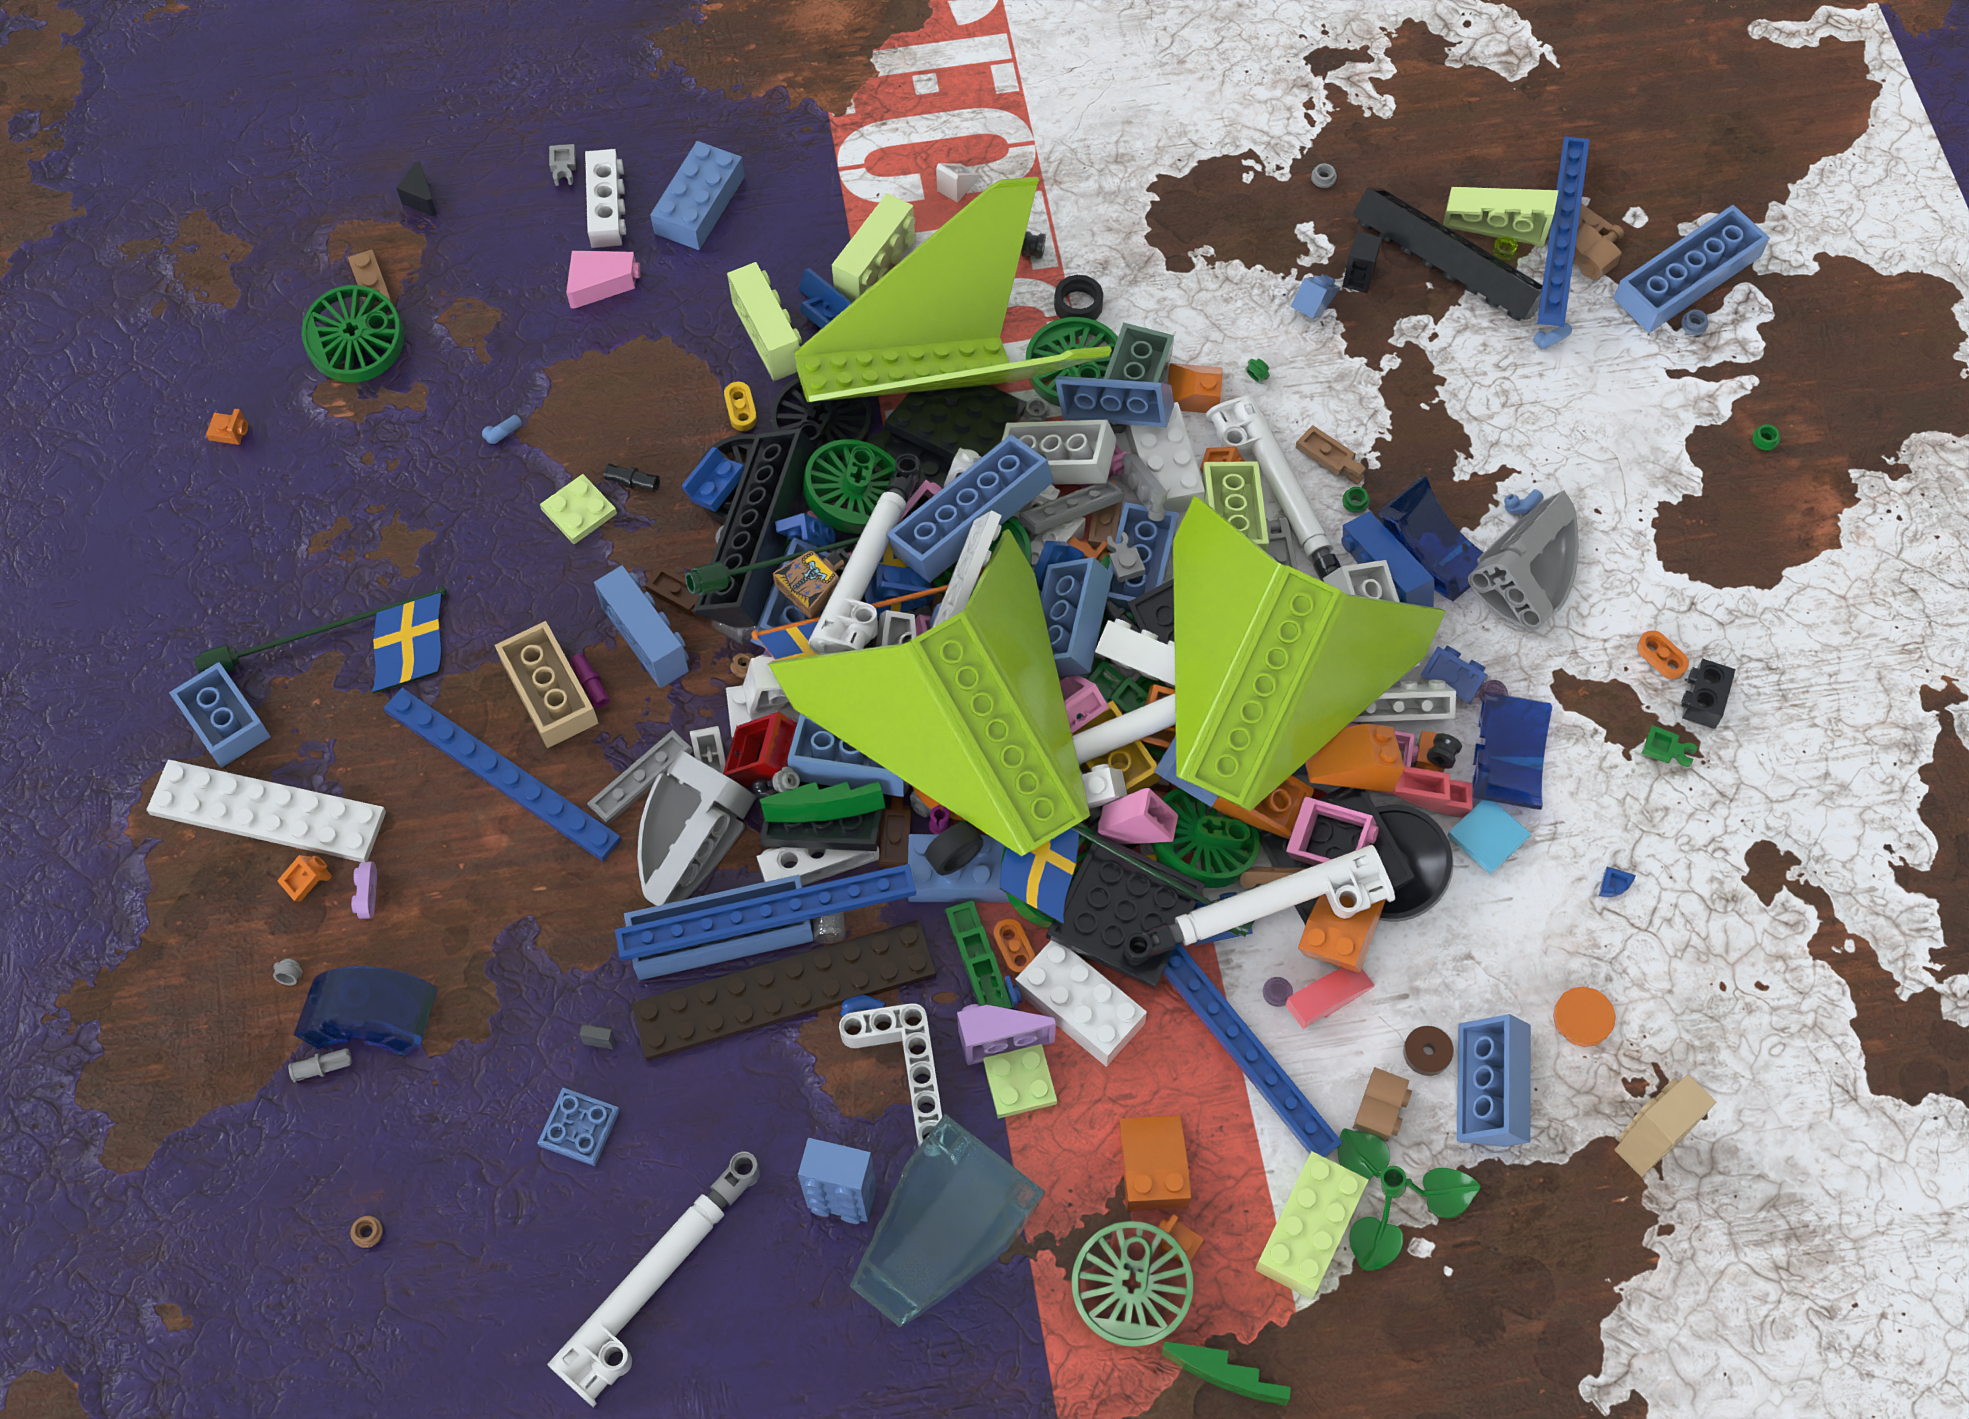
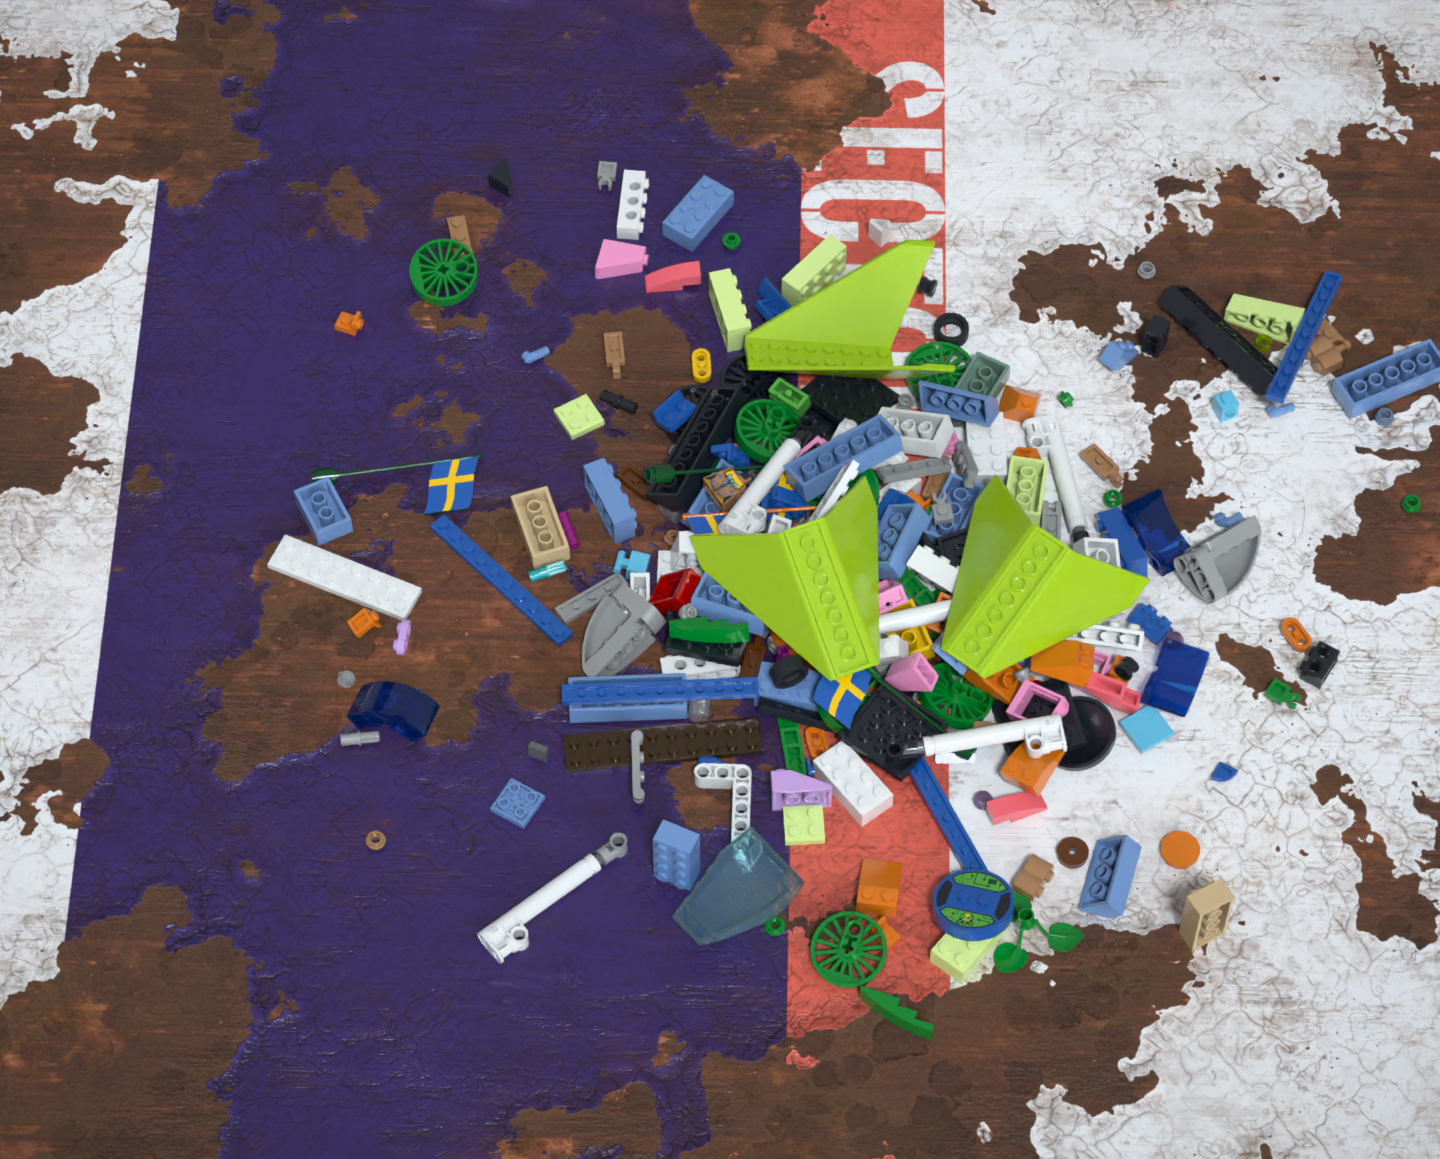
camera: 10 degrees right, 5 degrees down
none -> axle [528,560,567,583]
none -> medium nougat plate [604,332,625,379]
none -> medium azure brick [613,550,650,580]
none -> light grey plate [631,730,645,804]
none -> coral slope [645,261,701,293]
none -> green plate [722,233,741,250]
none -> black tile [758,696,835,733]
none -> green plate [765,916,785,936]
none -> bright green brick [768,377,811,418]
none -> piece [933,869,1014,941]
none -> light grey plate [1014,667,1033,683]
none -> medium azure brick [1212,390,1239,423]

